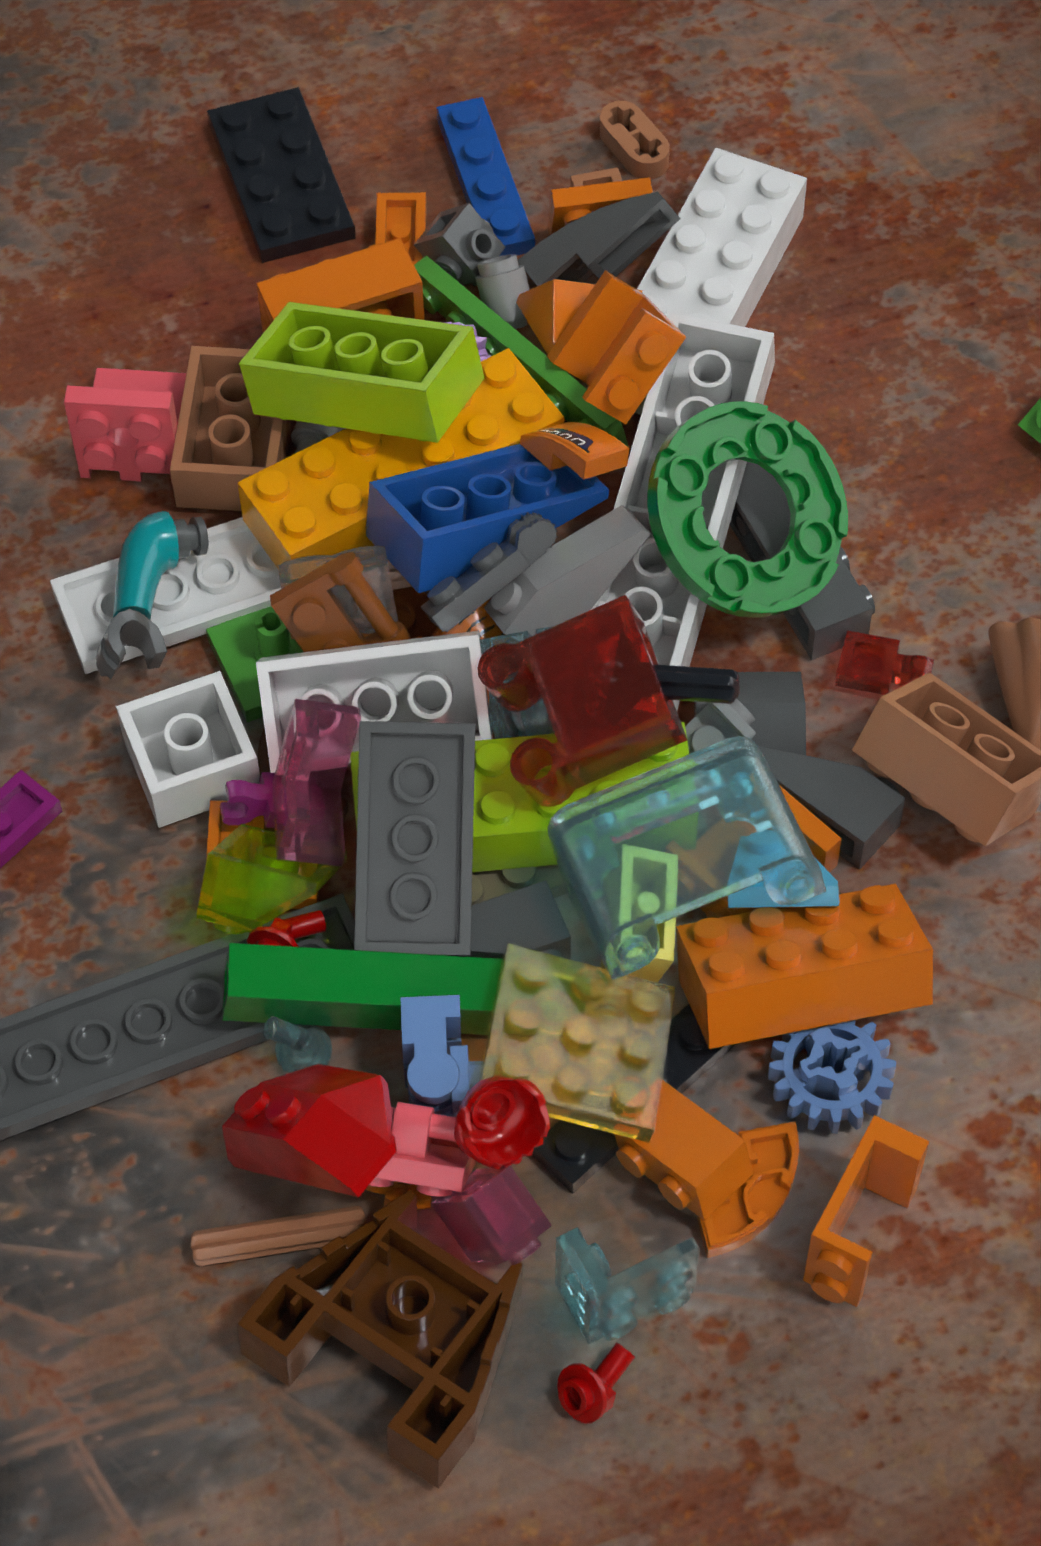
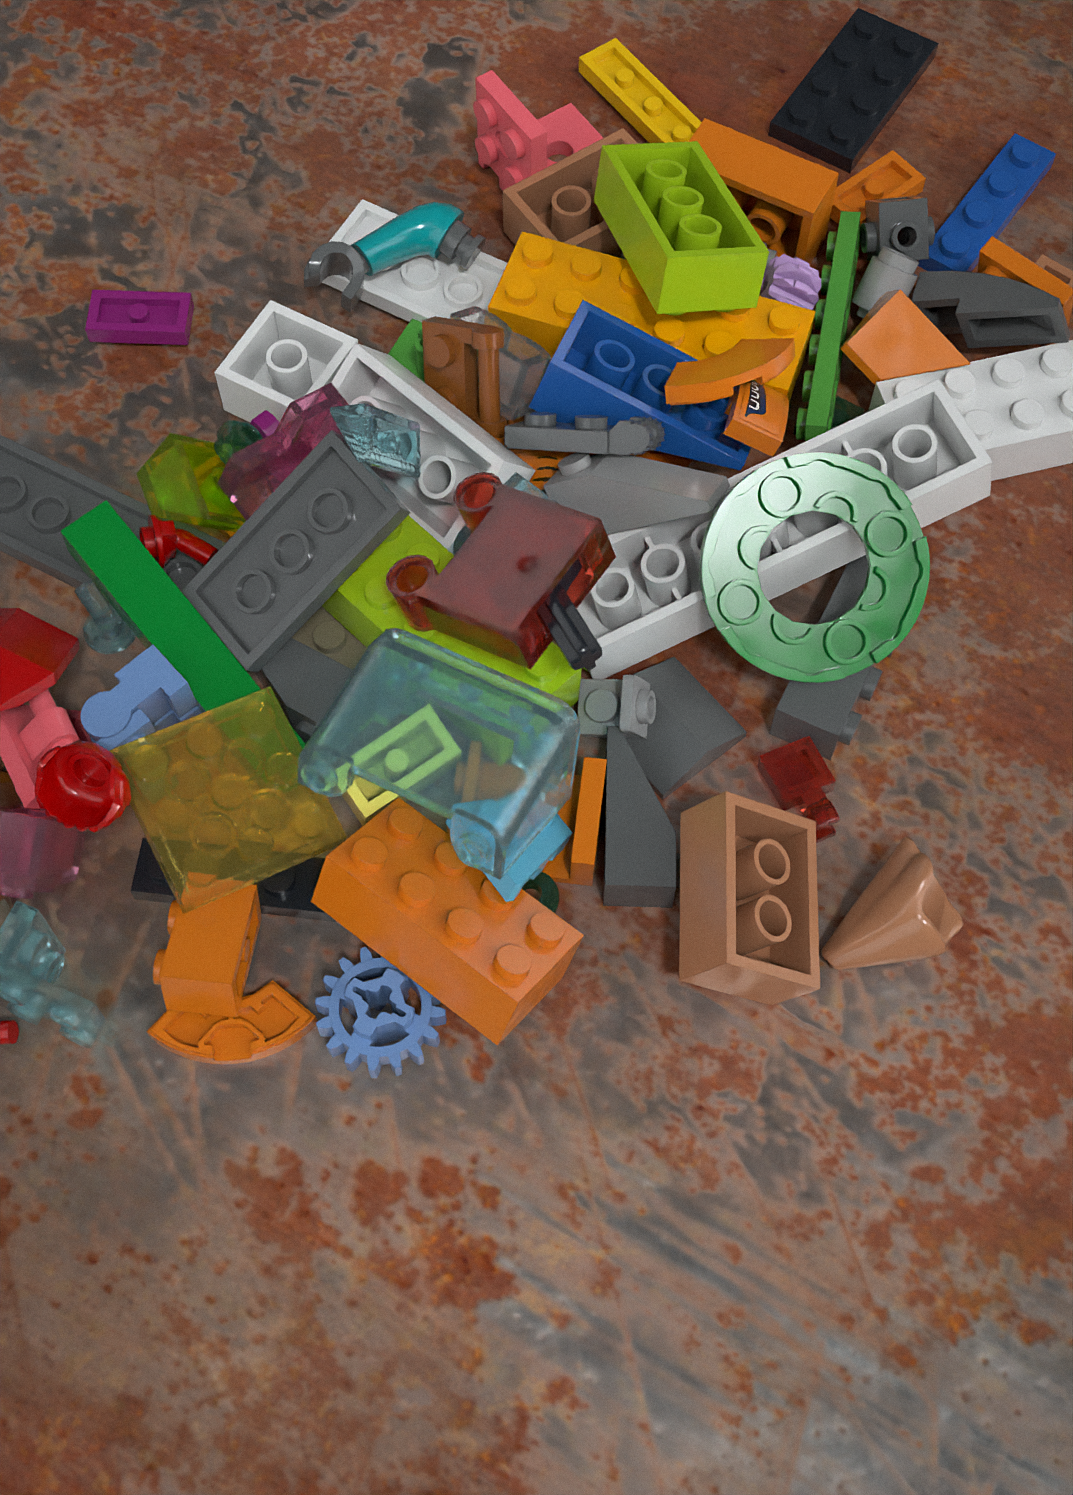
camera: 50 degrees right, 5 degrees up
orange panel [547,270,686,425] -> none
orange panel [803,1115,930,1307] -> none
none -> clear green plate [214,420,267,471]
none -> clear light blue slope [330,403,421,478]
none -> yellow plate [579,38,702,143]
none -> orange tile [664,338,795,405]

